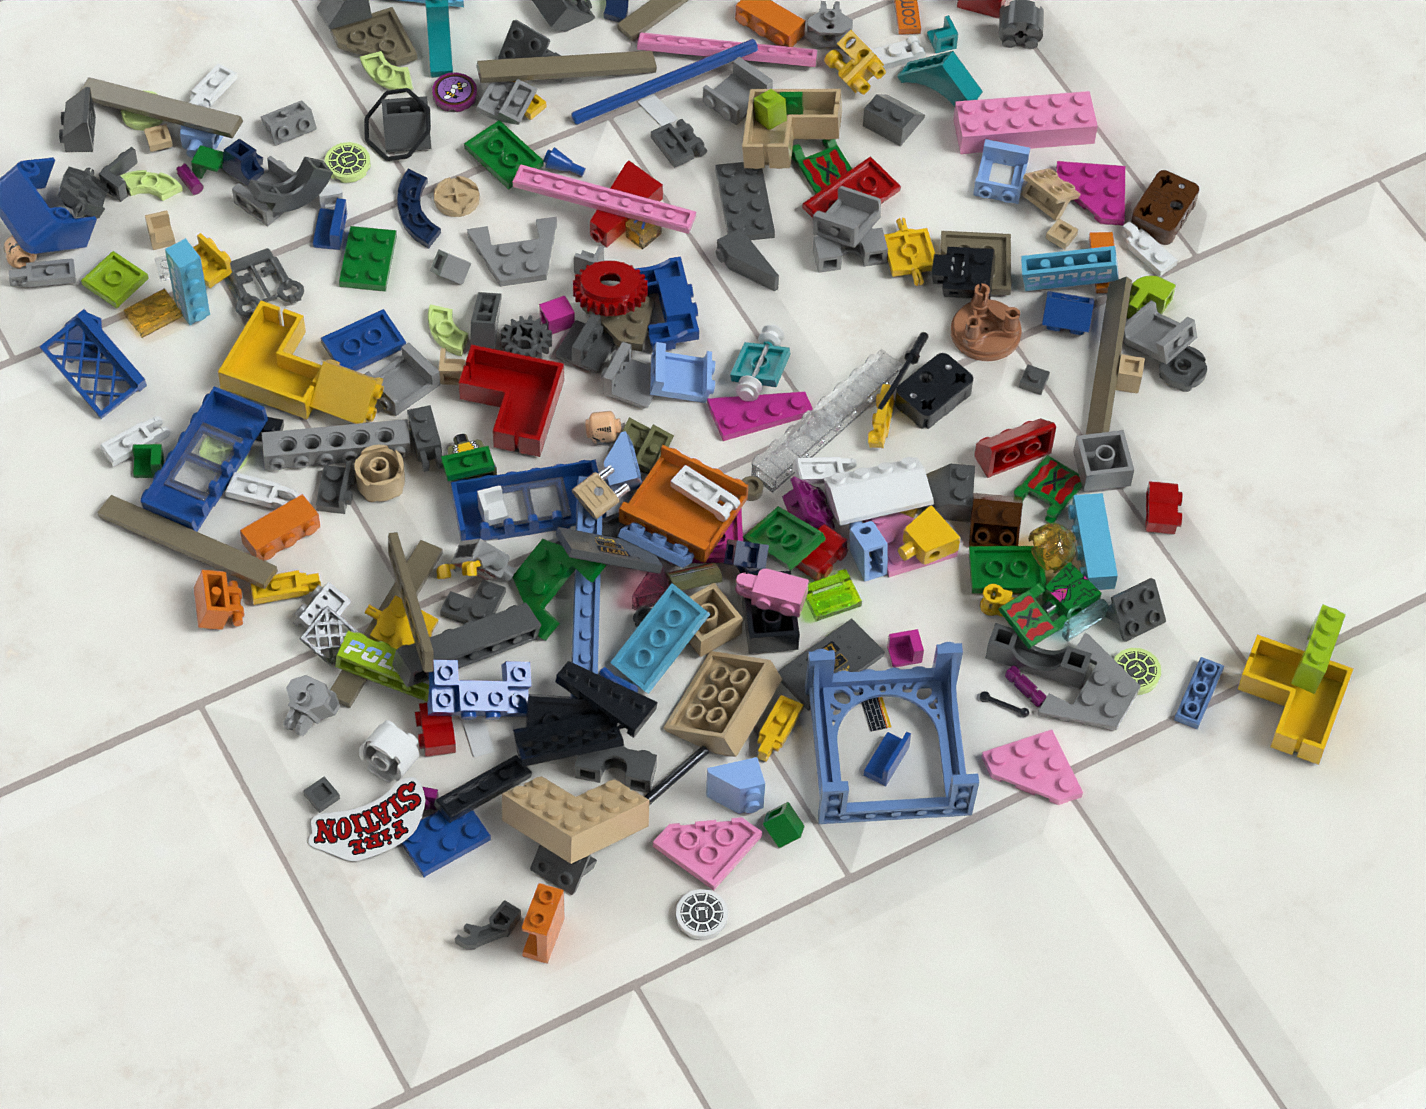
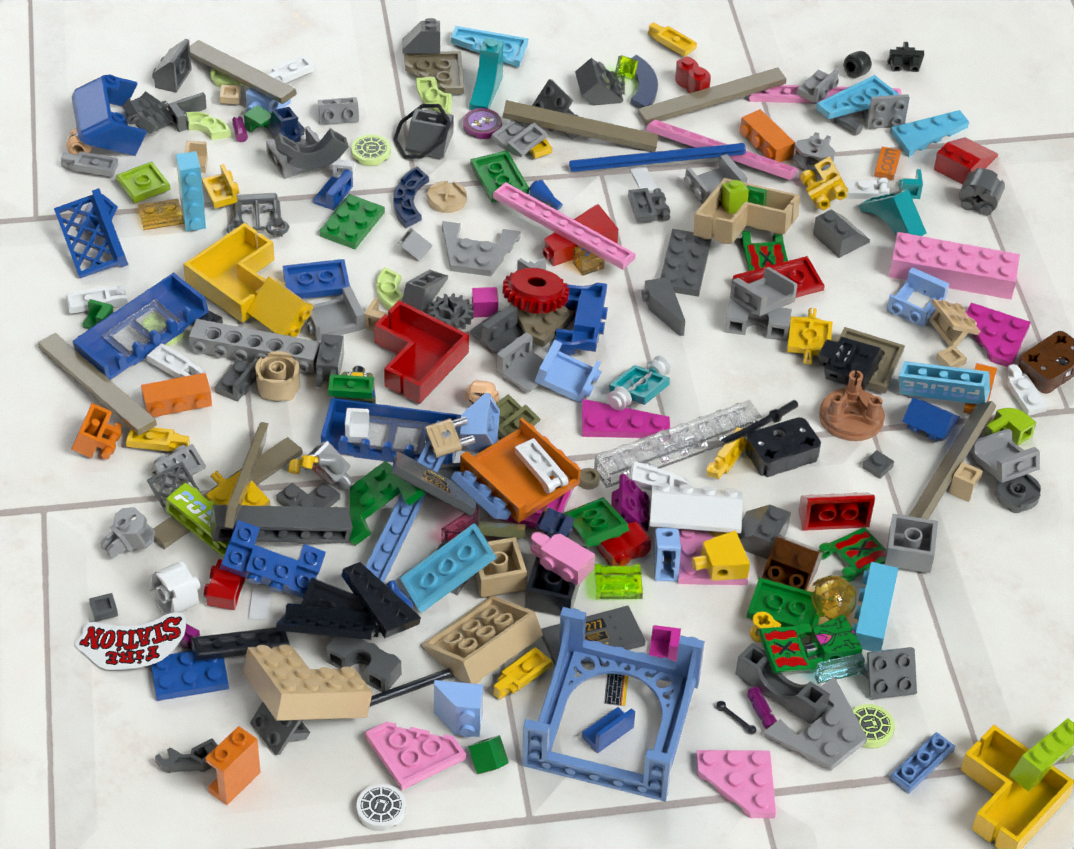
camera: 20 degrees right, 10 degrees down
red brick [1145,481,1183,534] -> none

